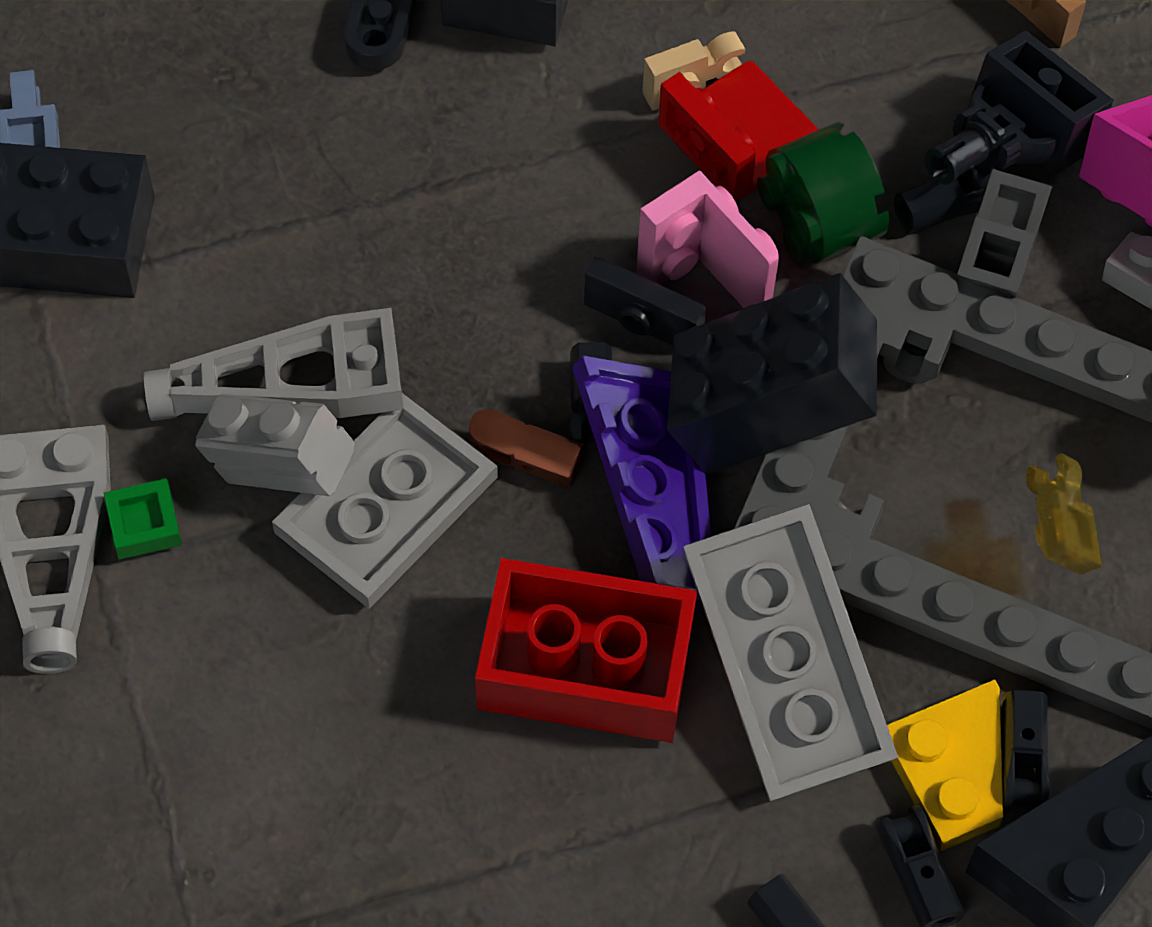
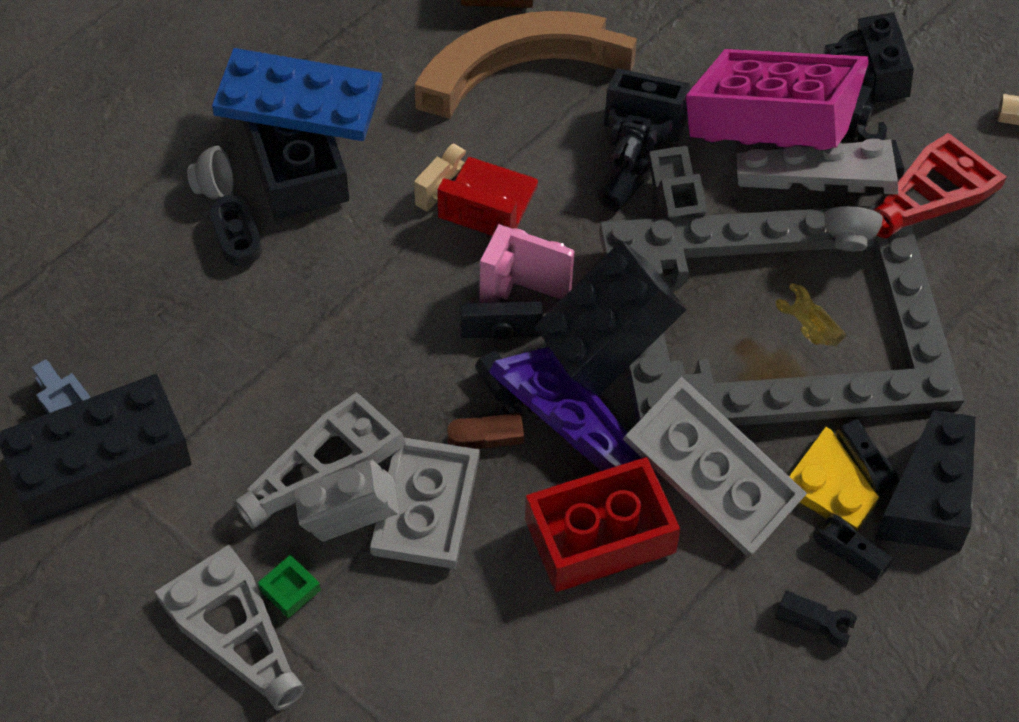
camera: 30 degrees left, 5 degrees down
dark green brick [757,122,889,264] -> none

